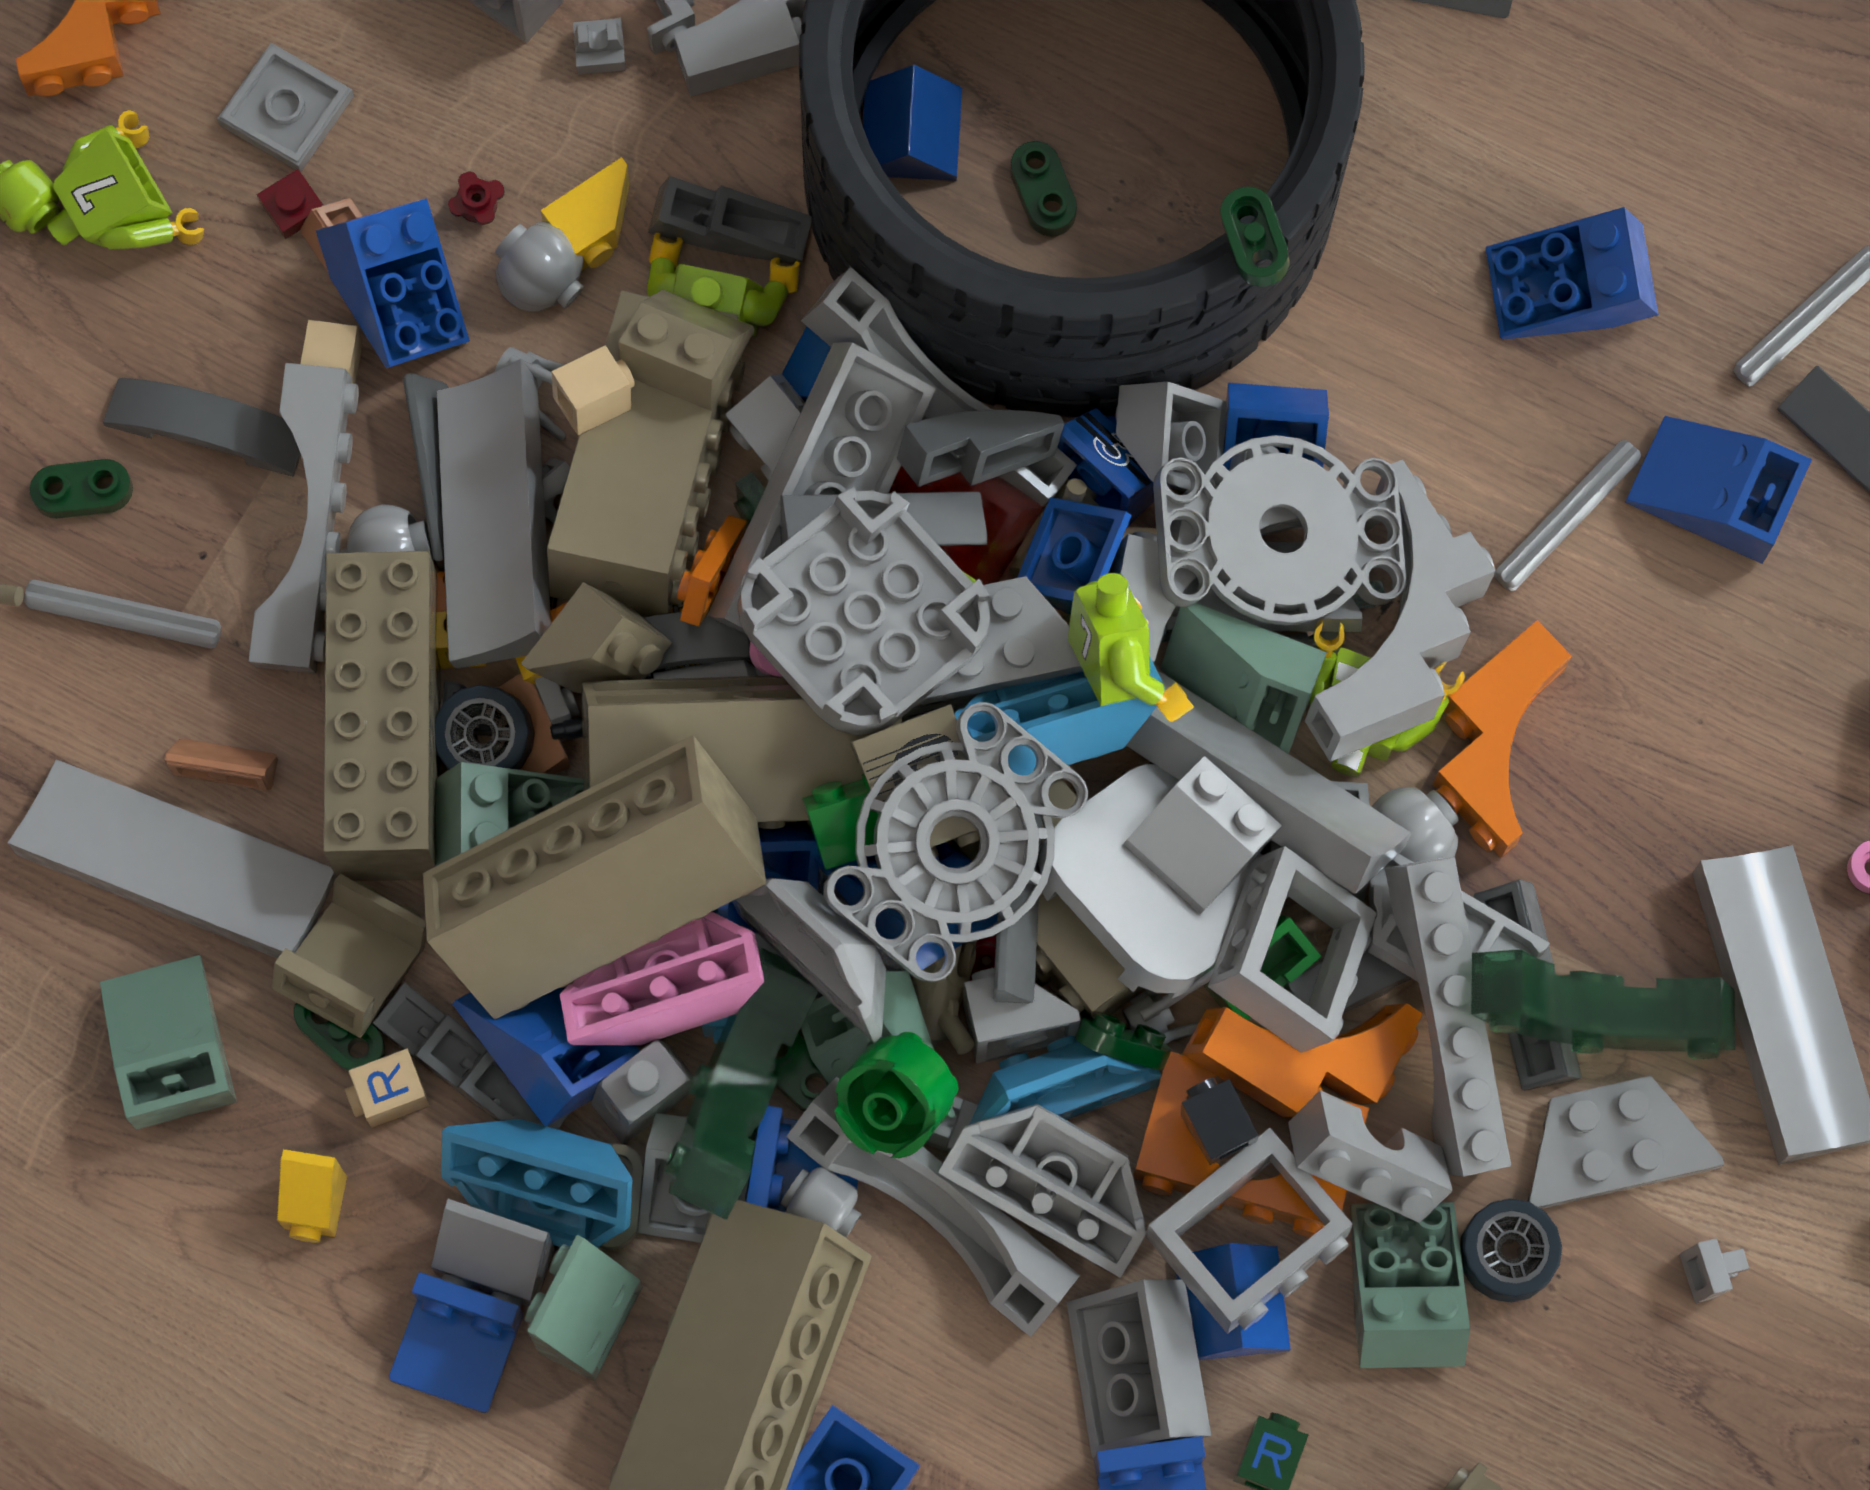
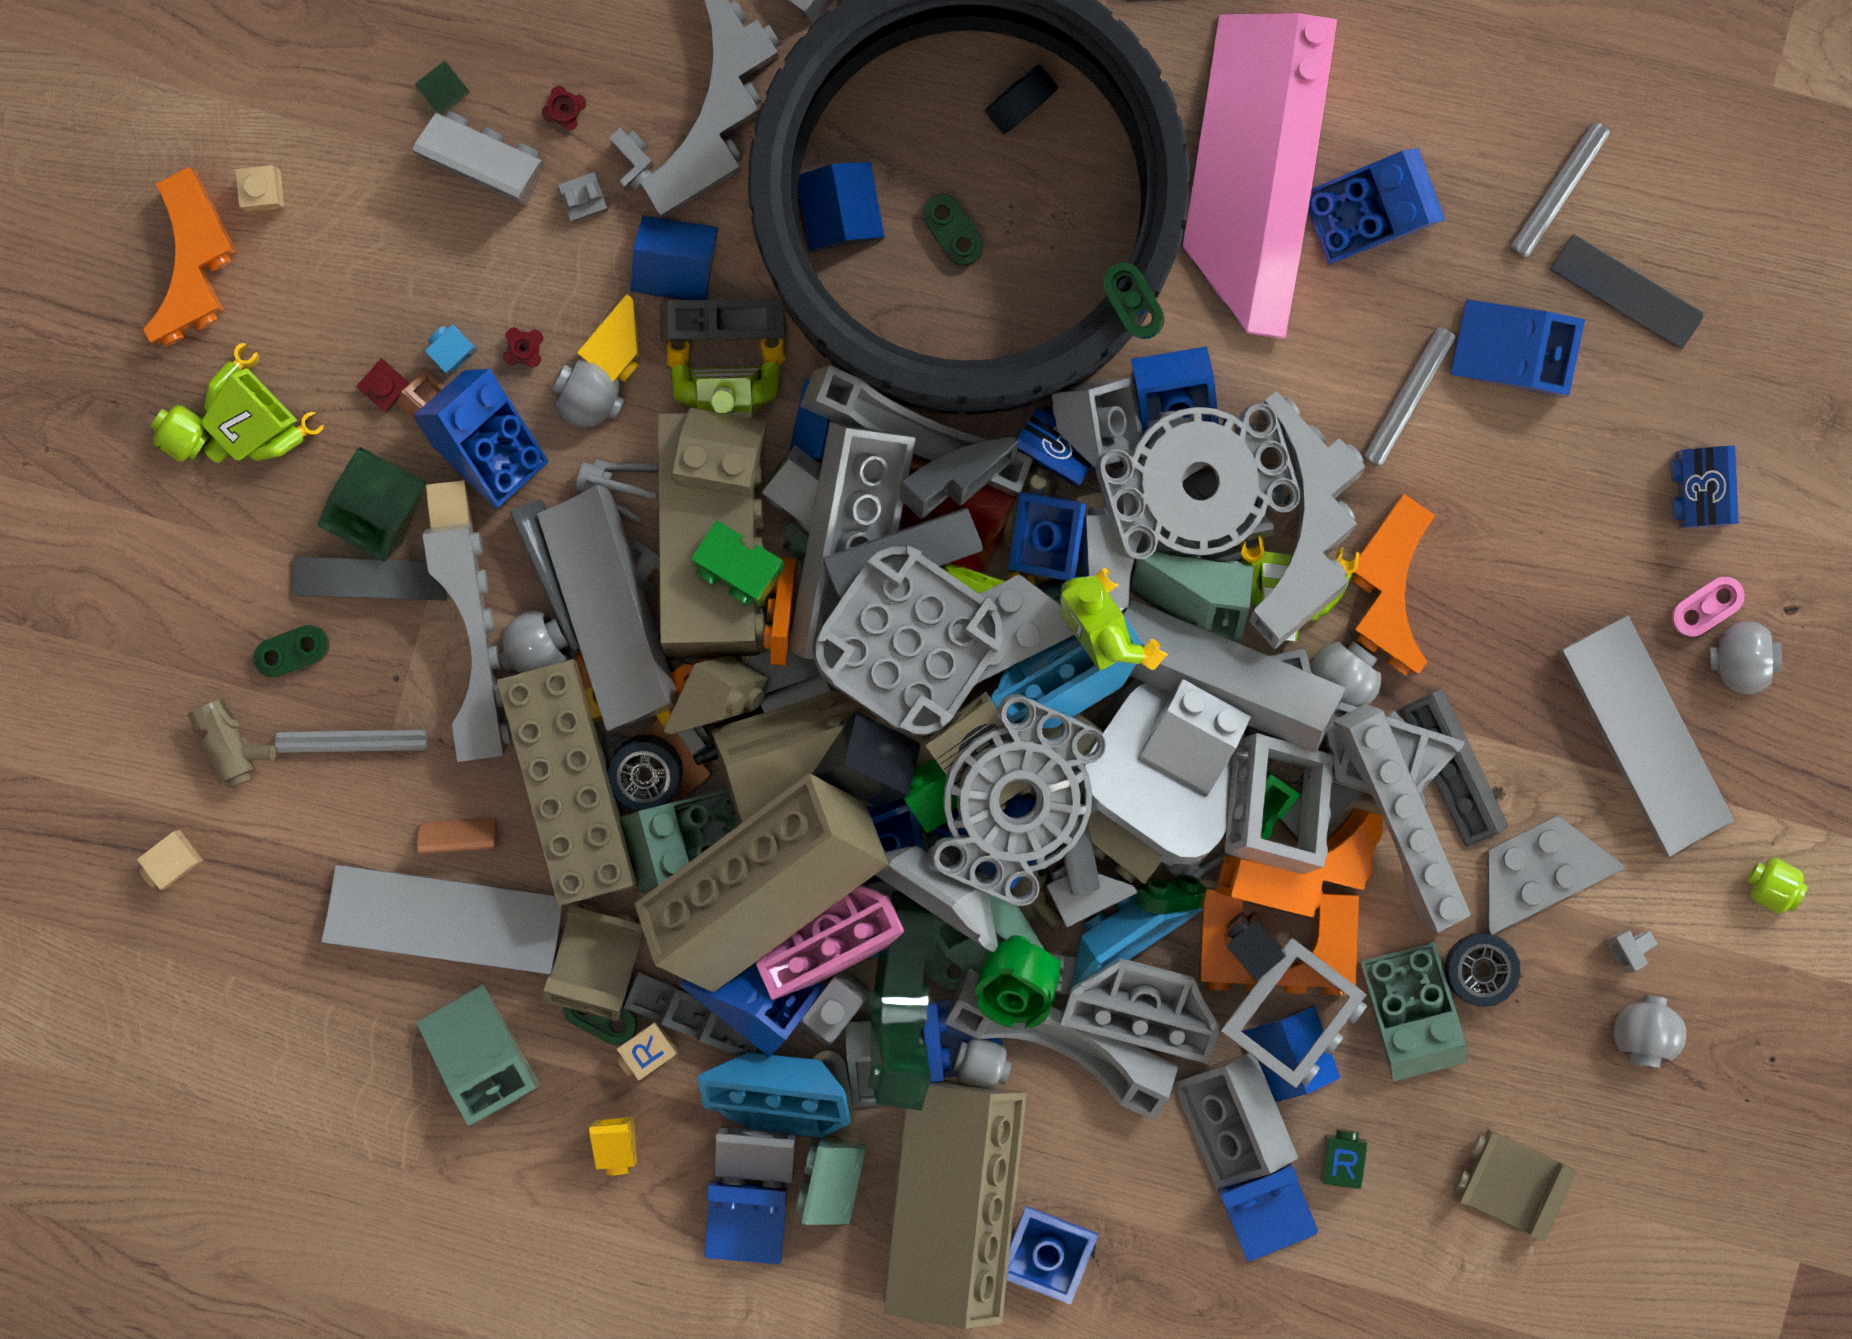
camera: 15 degrees left, 15 degrees up
light grey tile [217,43,354,172] -> none
tan brick [552,345,635,435] -> none
light grey arch [1288,1090,1453,1223] -> none
clear green brick [1471,949,1736,1059] -> none
none -> clear green slope [317,447,427,562]
none -> dark azure plate [425,324,478,376]
none -> blue slope [630,215,718,300]
none -> green brick [691,520,785,608]
none -> black slope [813,711,921,808]
none -> black wheel [984,64,1058,134]
none -> bright pink slope [1182,13,1337,340]
none -> light grey plant [1613,995,1686,1069]

